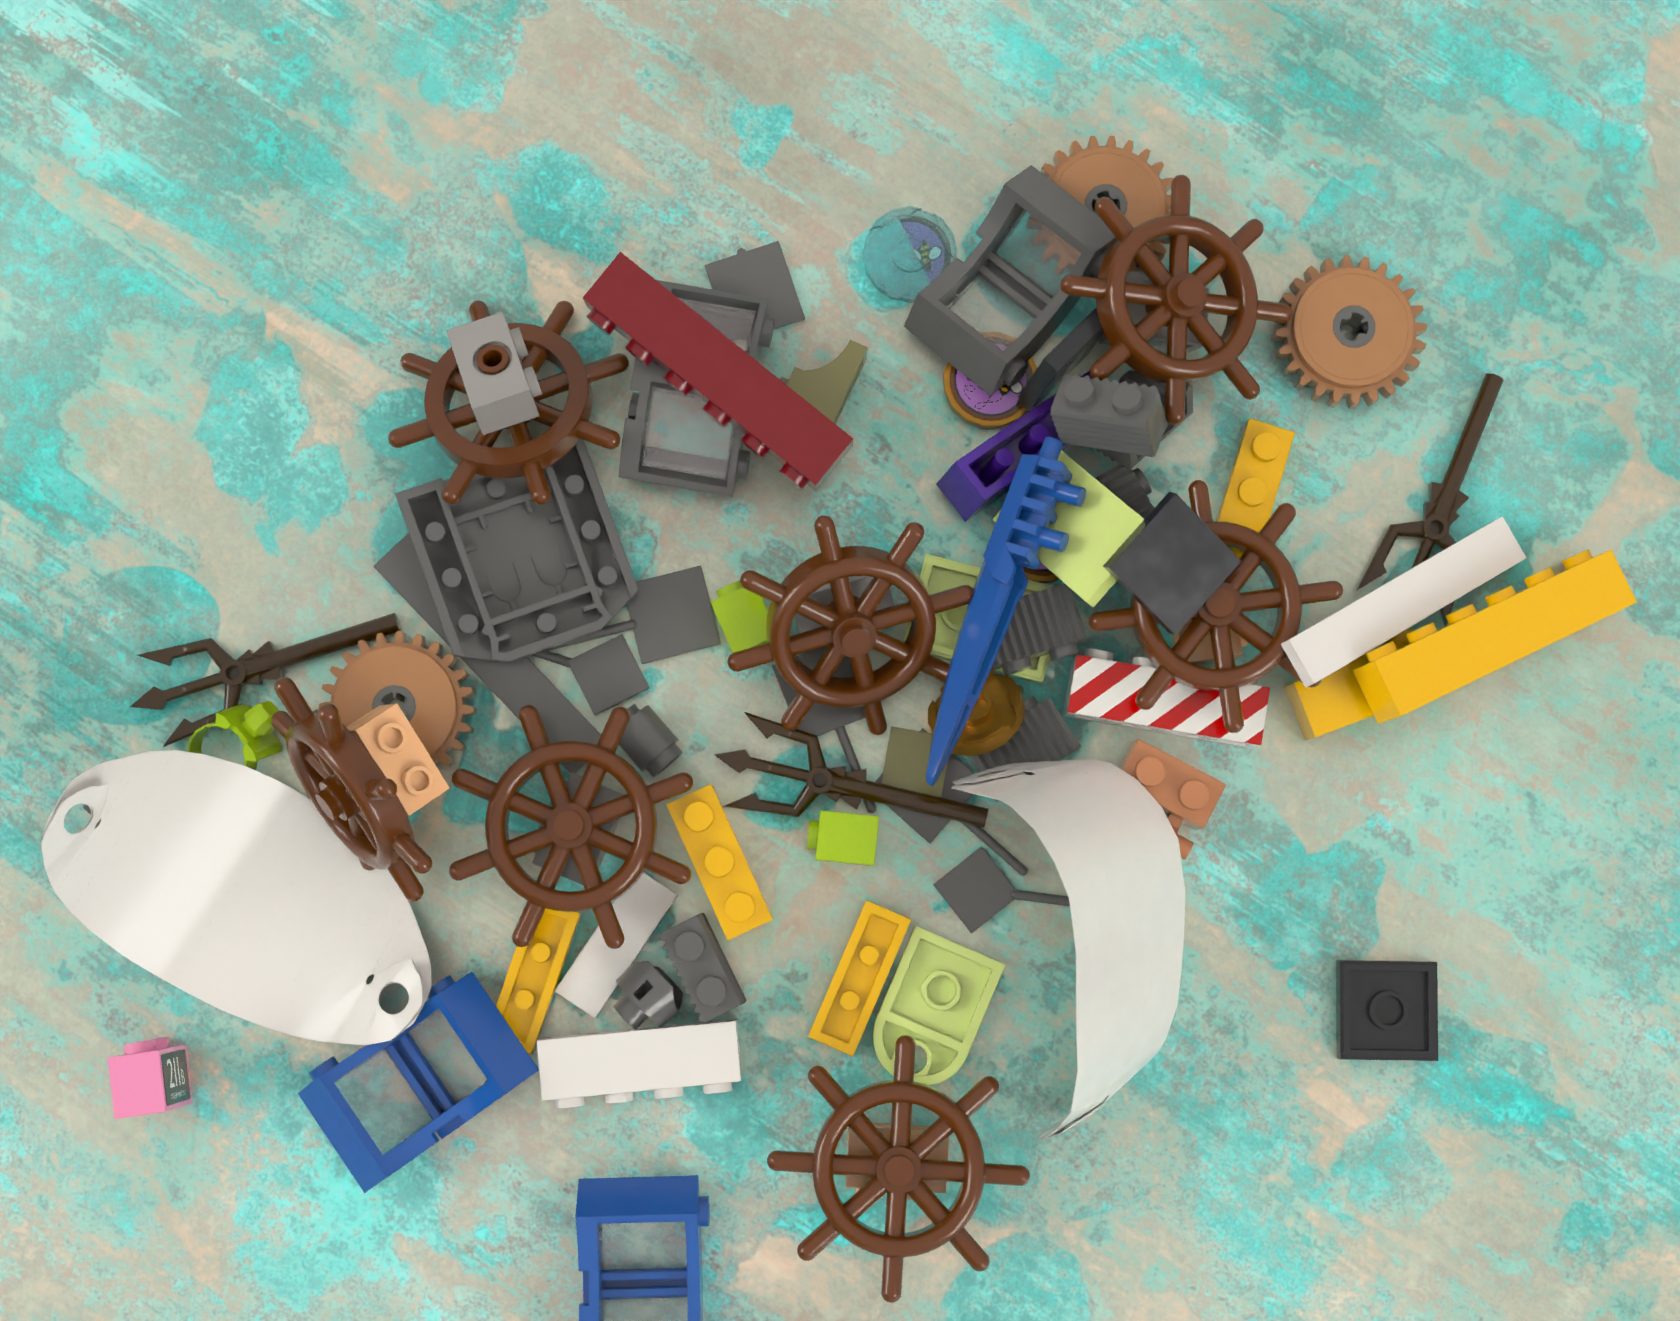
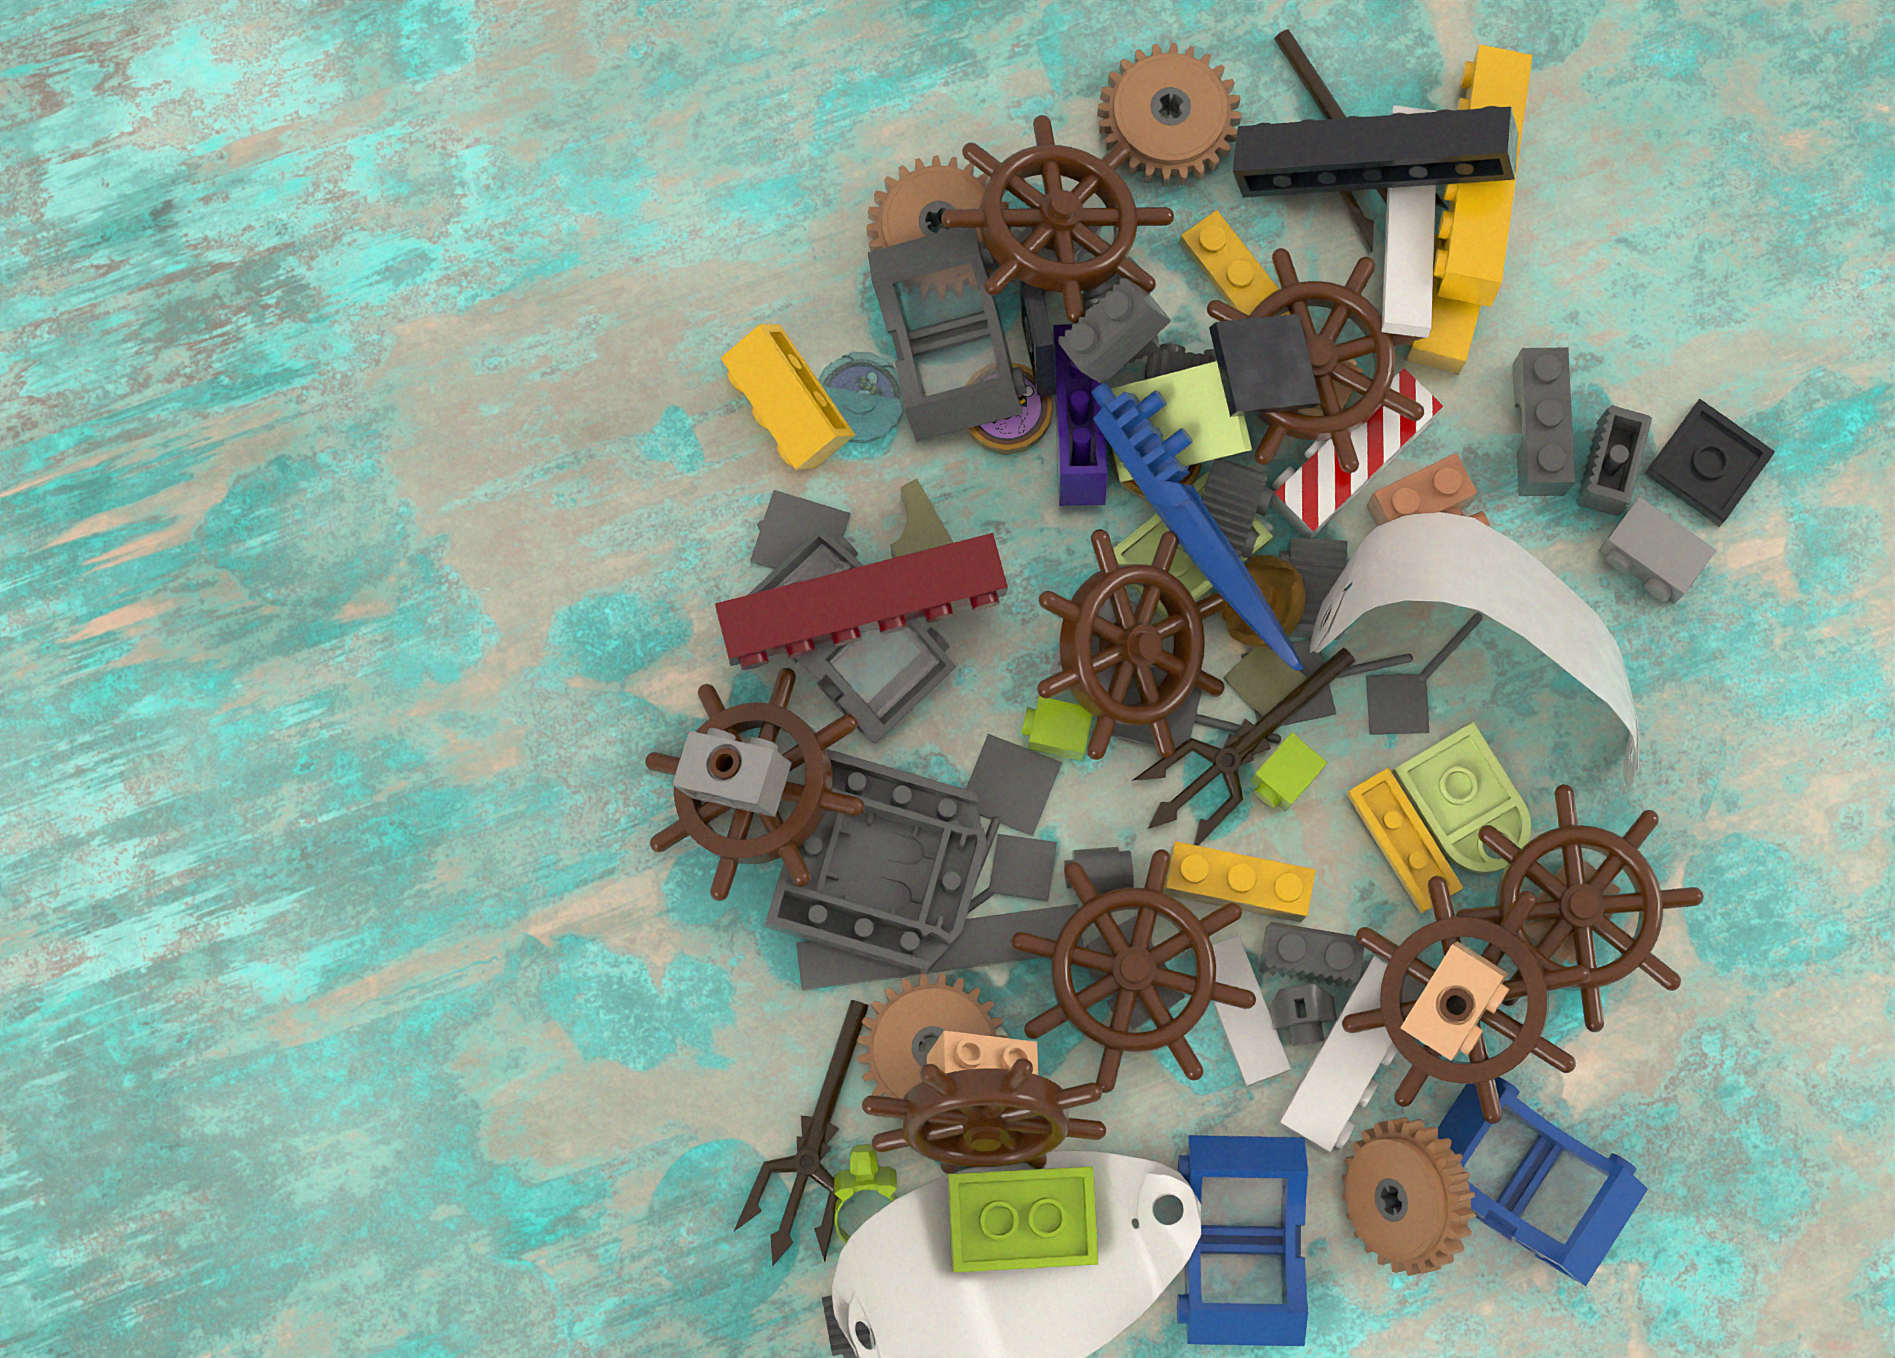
camera: 50 degrees left, 5 degrees down
yellow plate [496,909,582,1055] -> none
none -> yellow brick [720,324,855,470]
none -> lime plate [947,1166,1099,1273]
none -> black brick [1233,106,1518,198]
none -> reddish brown brick [1342,876,1590,1124]
none -> medium nougat gear [1342,1117,1475,1276]
none -> dark grey arch [1513,347,1575,496]
none -> dark grey brick [1576,405,1652,516]
none -> light grey brick [1599,496,1717,604]

